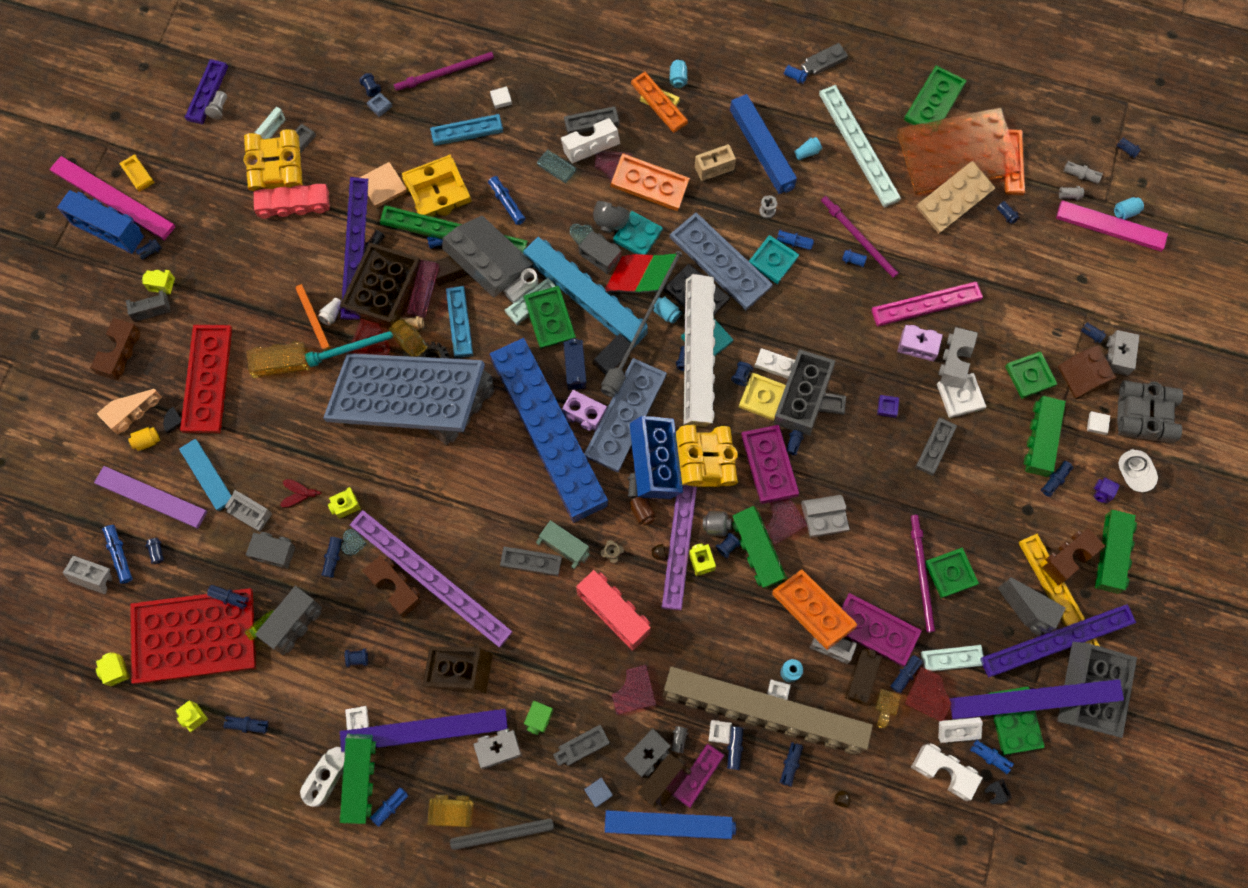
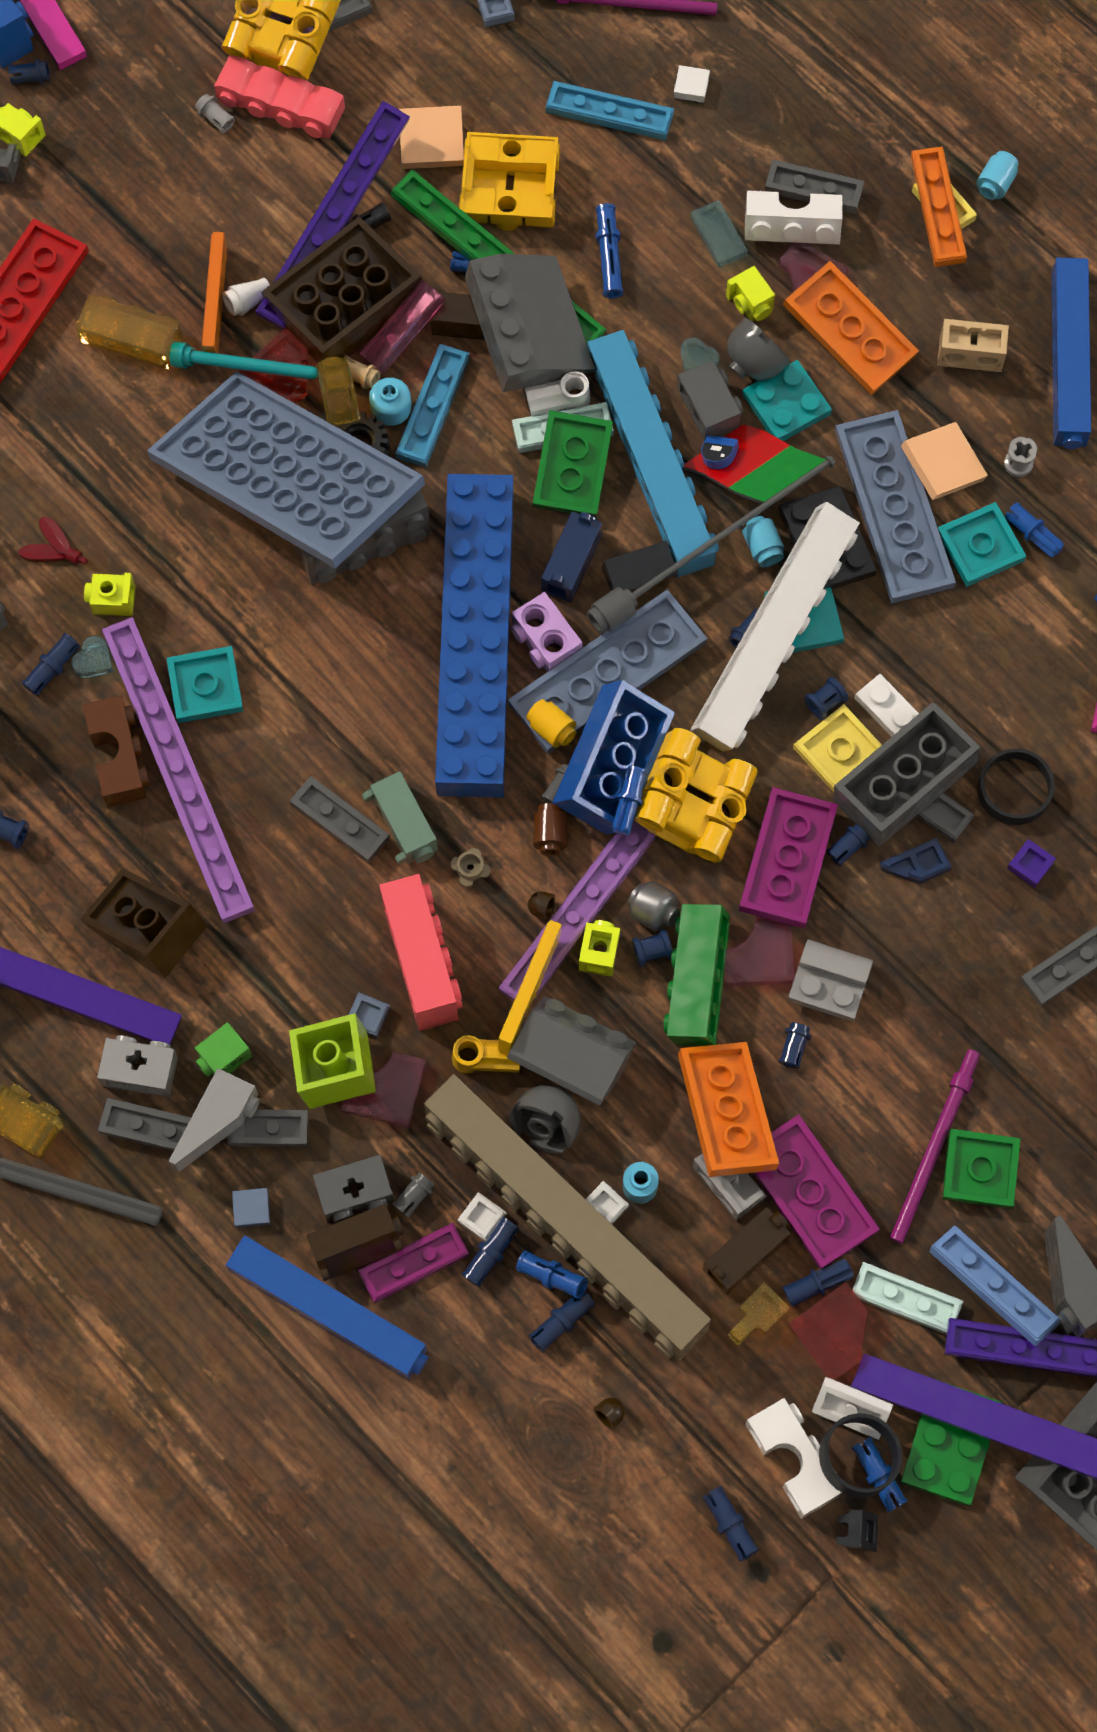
camera: 30 degrees right, 0 degrees up
none -> dark grey plate [98,1098,200,1158]
none -> teal plate [166,646,244,723]
none -> light grey slope [168,1068,260,1172]
none -> light grey pin [195,94,235,134]
none -> lime brick [289,1013,376,1109]
none -> sand blue tile [348,992,391,1039]
none -> medium azure head [369,378,412,426]
none -> yellow piece [452,1035,520,1074]
none -> yellow tile [498,920,562,1055]
none -> dark grey slope [507,996,636,1106]
none -> dark grey cylinder [509,1085,581,1154]
none -> blue pin [516,1251,588,1299]
none -> yellow brick [526,699,577,748]
none -> blue axle [612,766,649,835]
none -> tile [701,435,739,469]
none -> dark blue pin [702,1486,760,1562]
none -> neon yellow brick [726,266,775,322]
none -> dark blue pin [778,1022,812,1069]
none -> black tyre [819,1413,902,1498]
none -> dark blue tile [879,838,952,884]
none -> light nougat tile [901,422,988,500]
none -> medium blue tile [930,1225,1061,1347]
none -> black tyre [978,749,1055,825]

